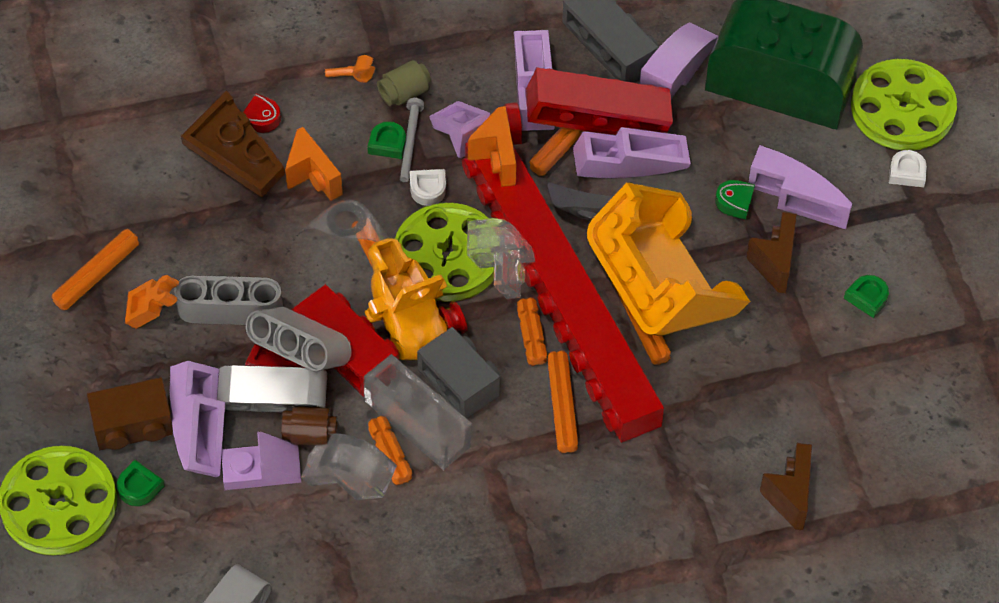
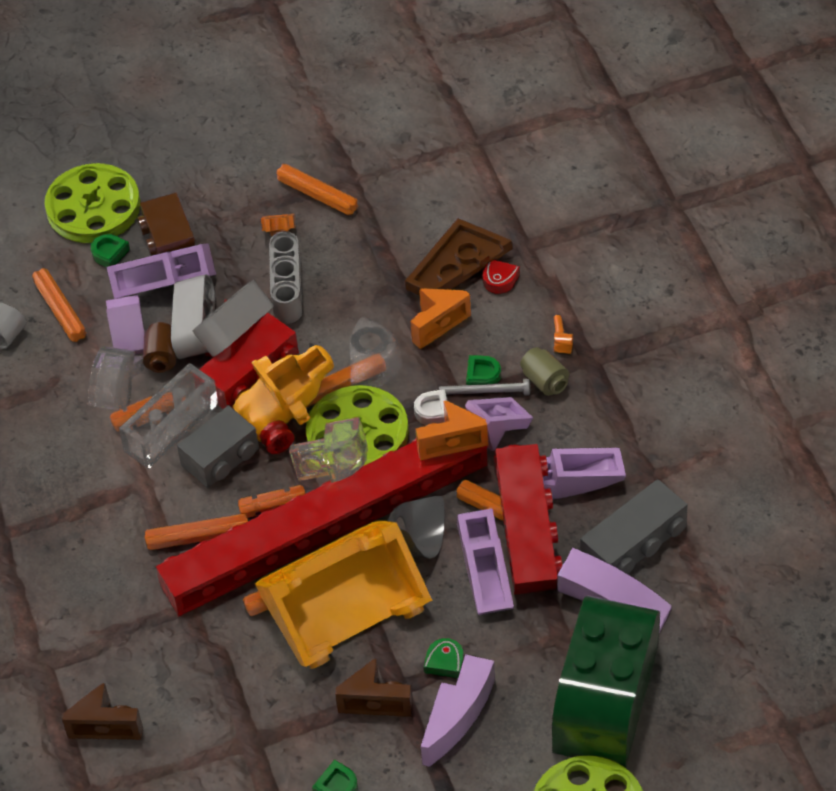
camera: 90 degrees right, 5 degrees down
none -> orange axle [32,268,86,342]

